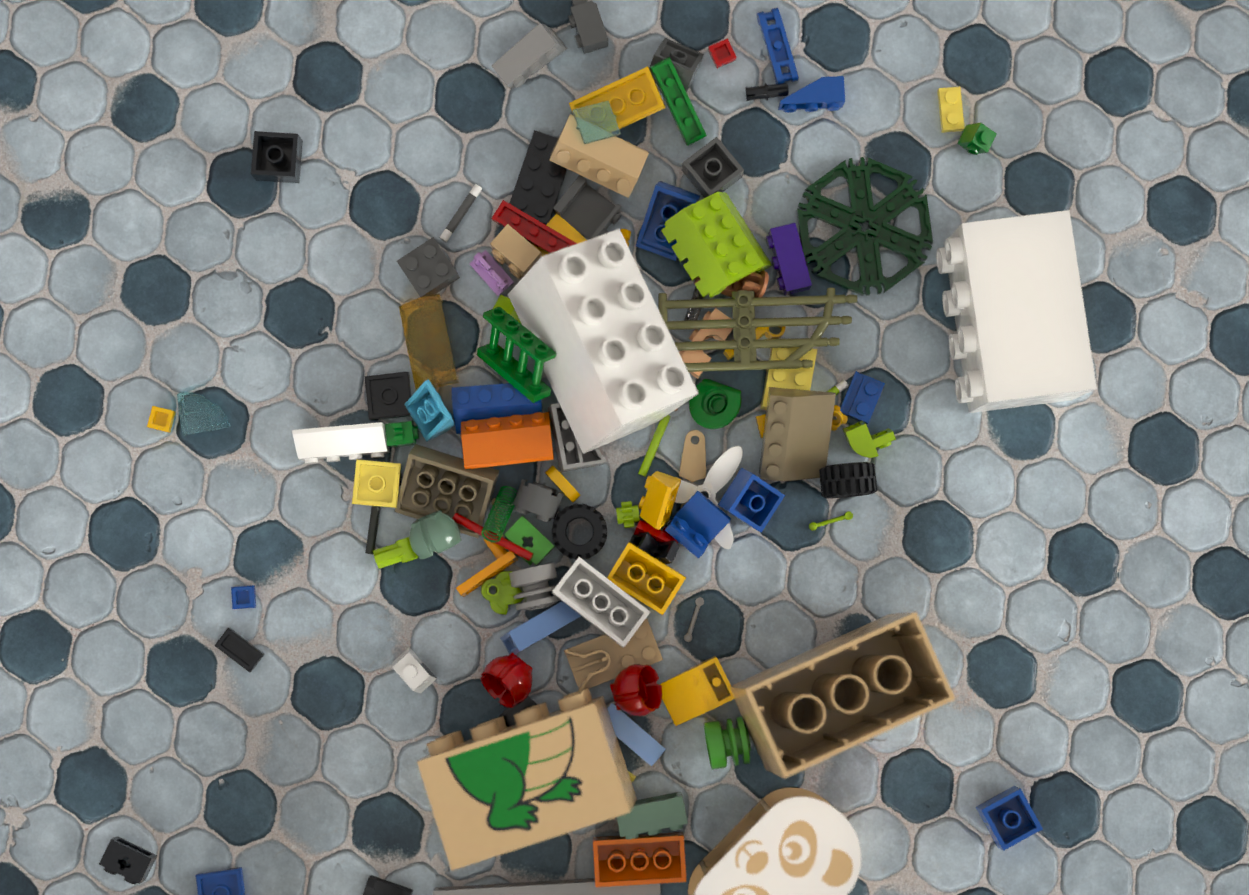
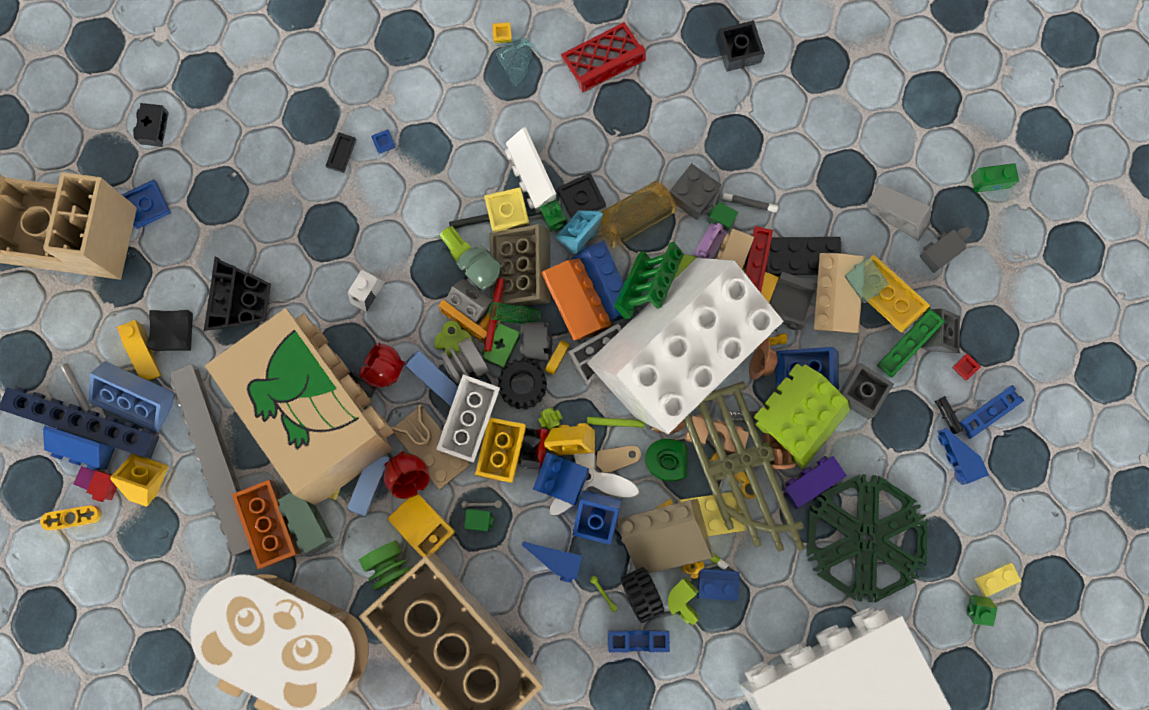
camera: 75 degrees right, 5 degrees down
none -> black wedge [203,256,271,332]
none -> light grey brick [445,279,493,323]
none -> green brick [464,509,494,532]
none -> blue slope [522,542,582,583]
none -> red fence [561,22,646,93]
none -> blue arch [608,630,670,653]
none -> green brick [707,202,739,233]
none -> nougat piece [749,338,778,380]

